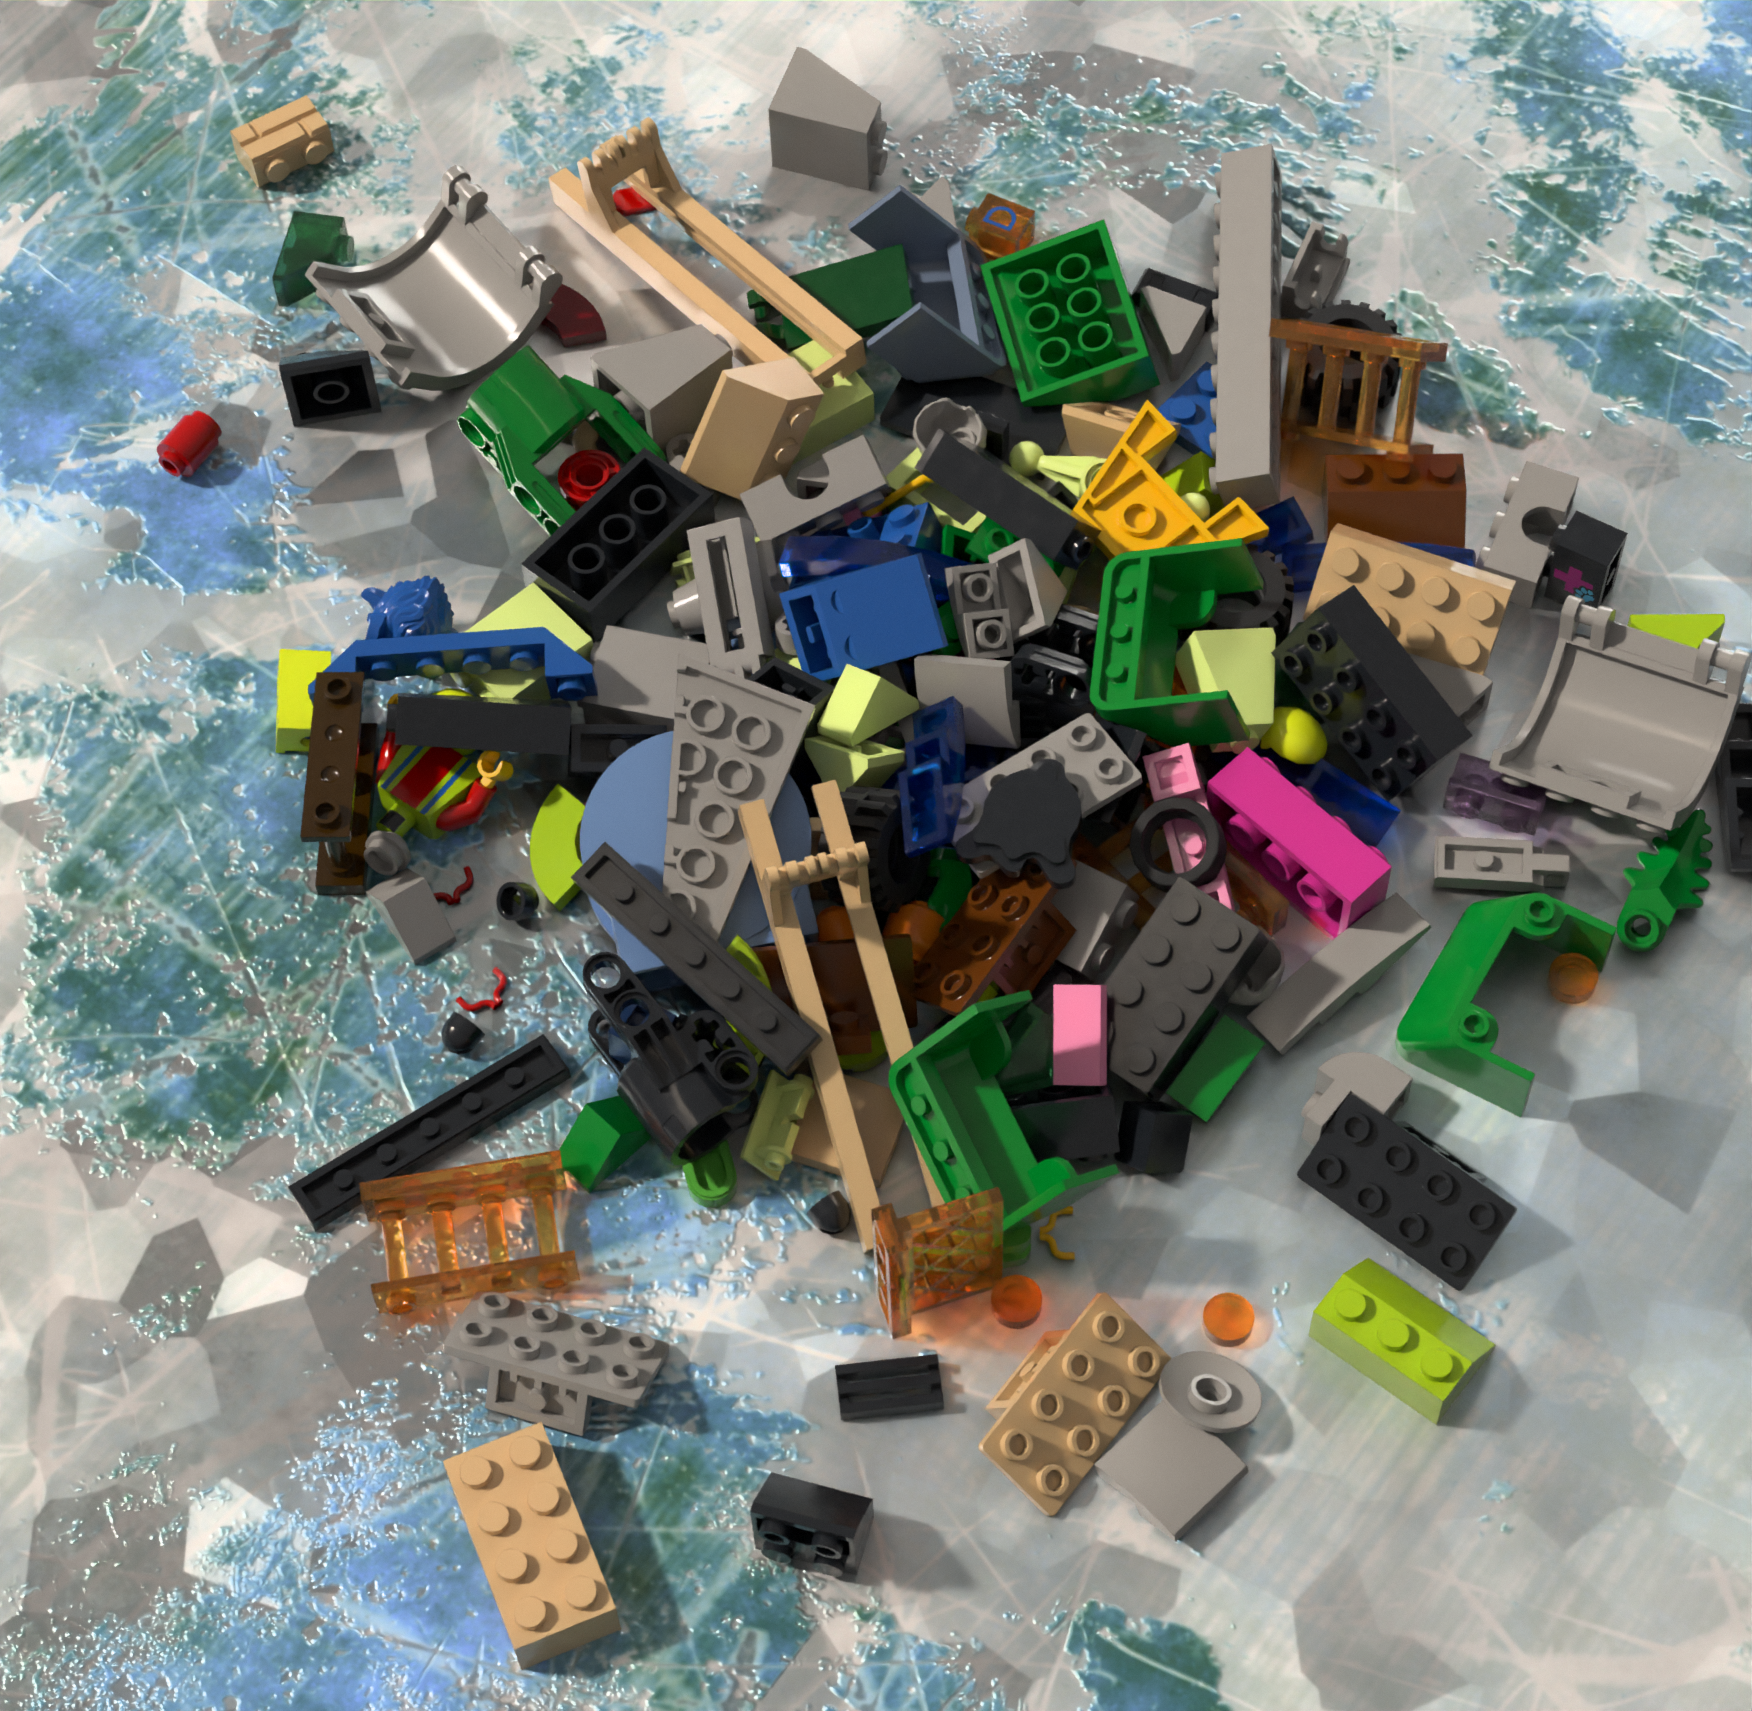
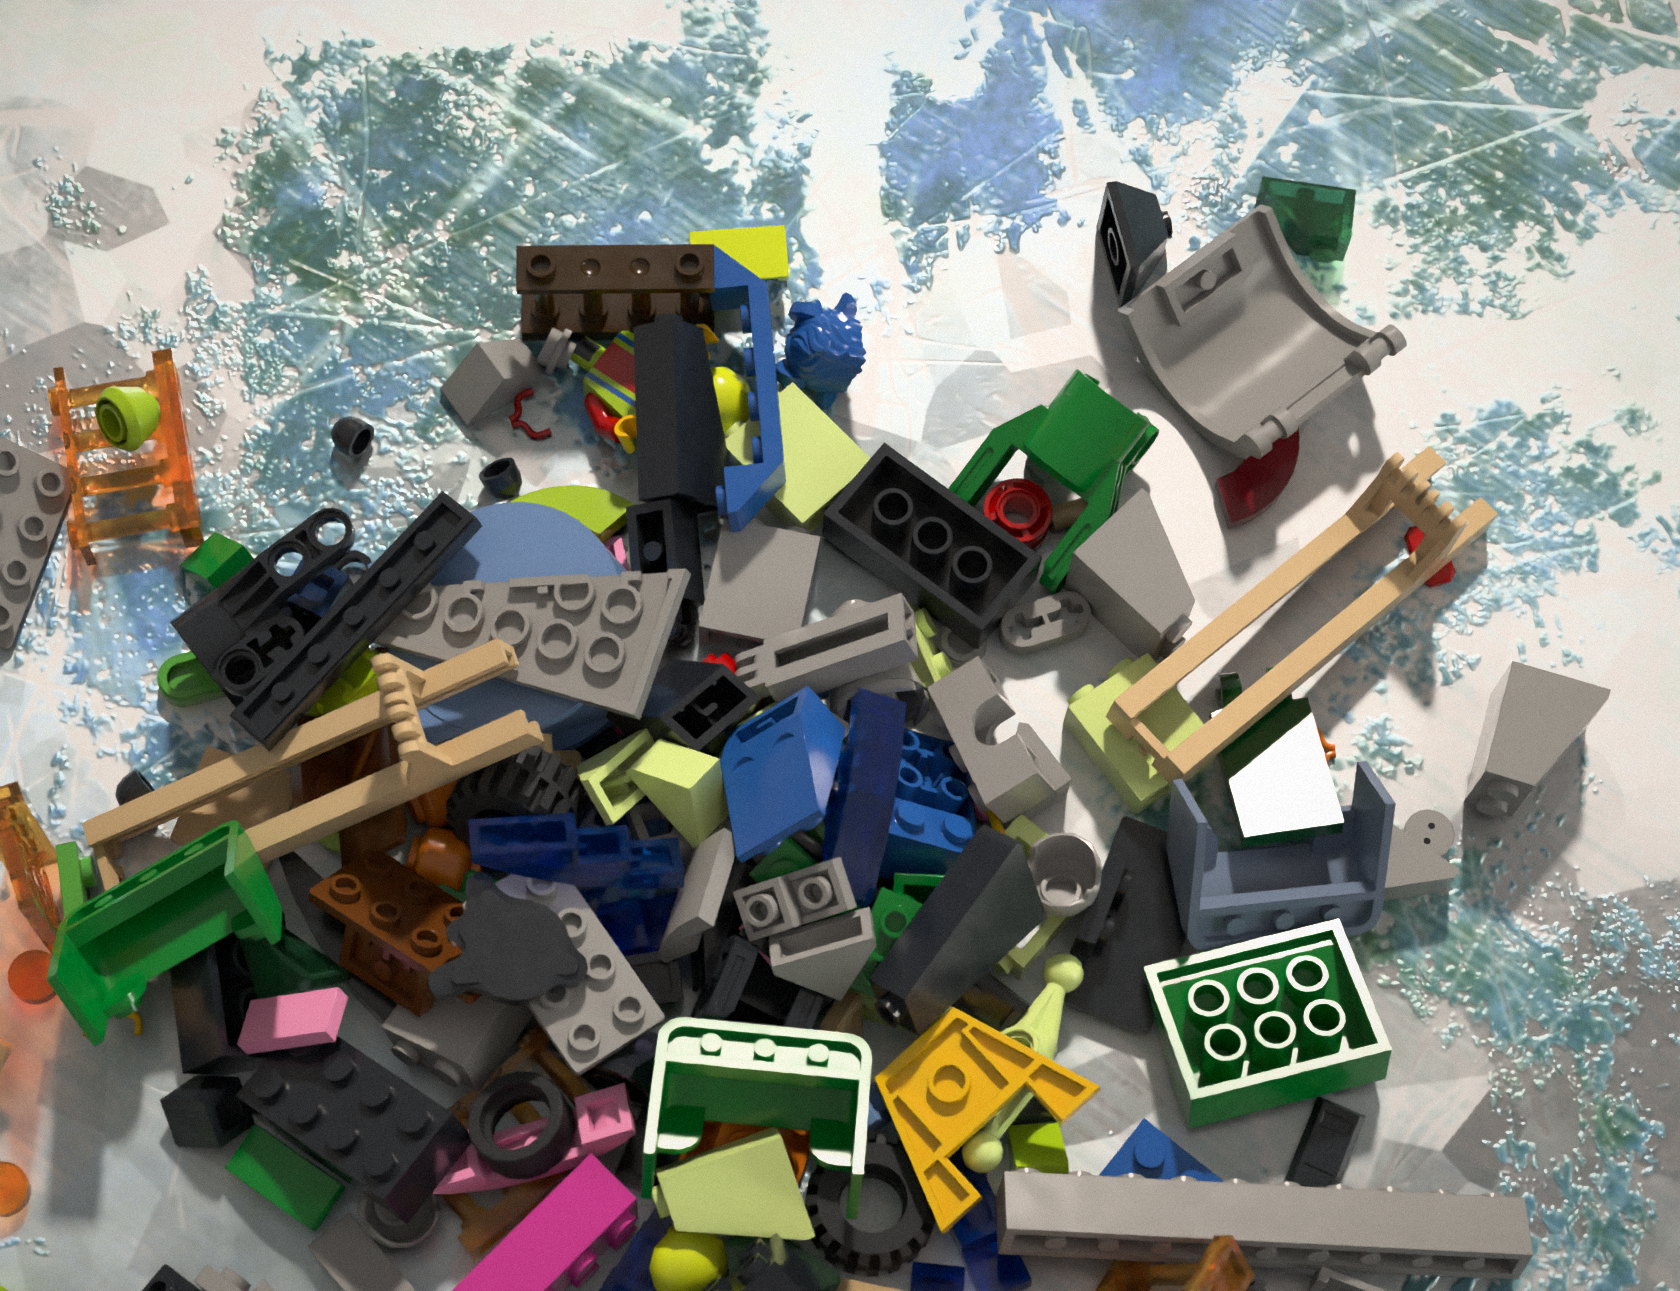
camera: 80 degrees right, 10 degrees up
red brick [157,411,222,477] -> none
tan brick [230,95,334,188] -> none
black tile [288,1034,571,1232] -> none
red piece [456,967,507,1012] -> none
tan slope [680,357,824,500] -> none
yellowish green hinge [740,1070,815,1181] -> none
clear orange brick [965,193,1035,260] -> none
tan slope [1061,401,1182,471] -> none
light grey slope [1139,286,1206,382] -> none
none -> lime cone [95,387,161,452]

